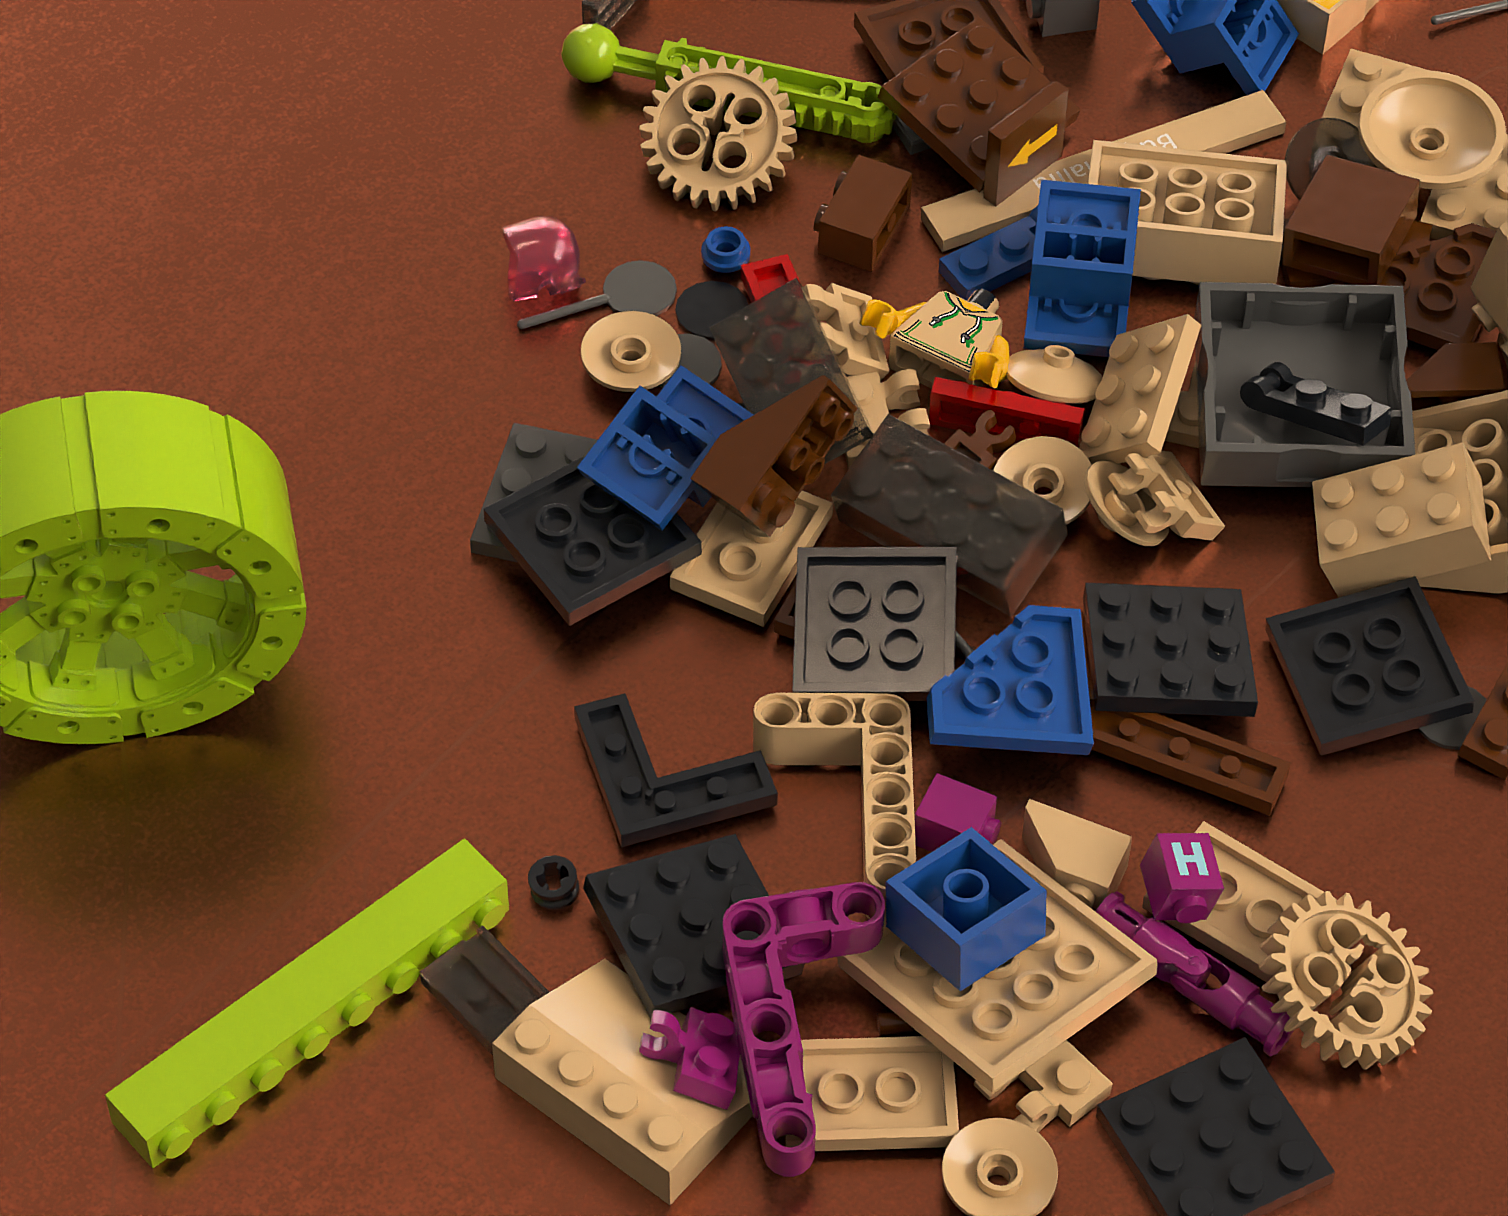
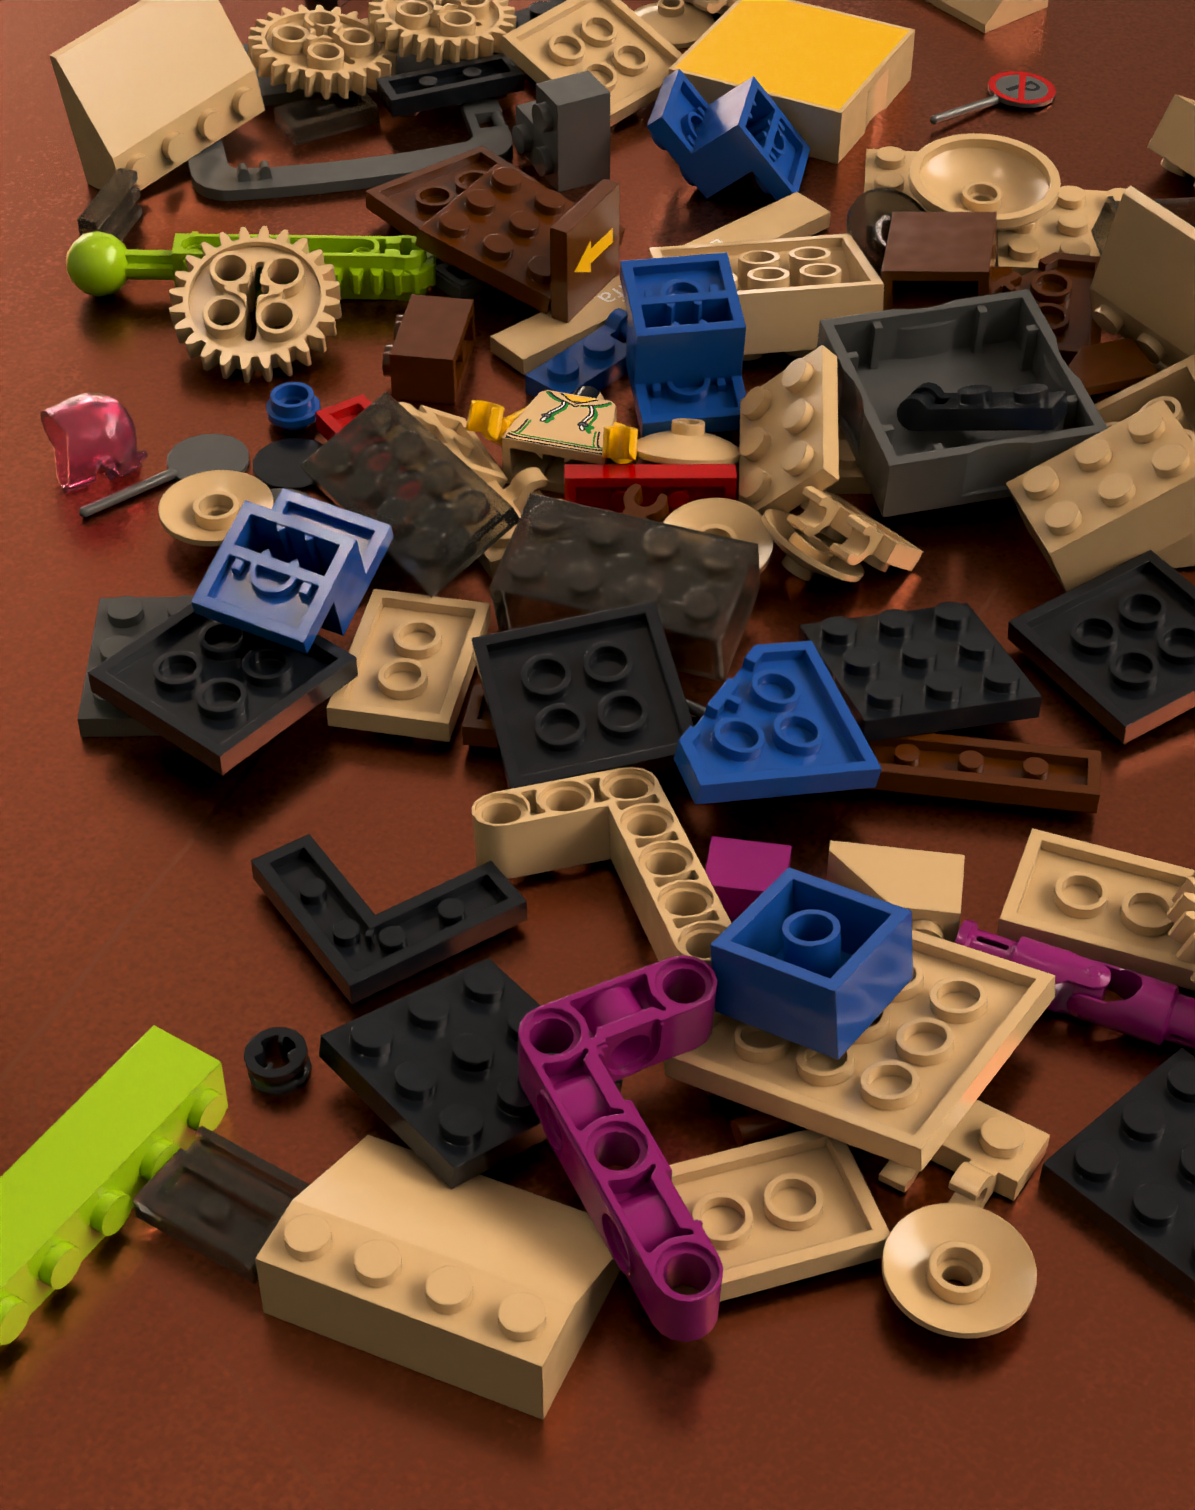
camera: 15 degrees left, 10 degrees down
magenta plate [639,1007,740,1110] -> none
reddish brown slope [690,375,858,537] -> none
magenta brick [1140,833,1224,923] -> none

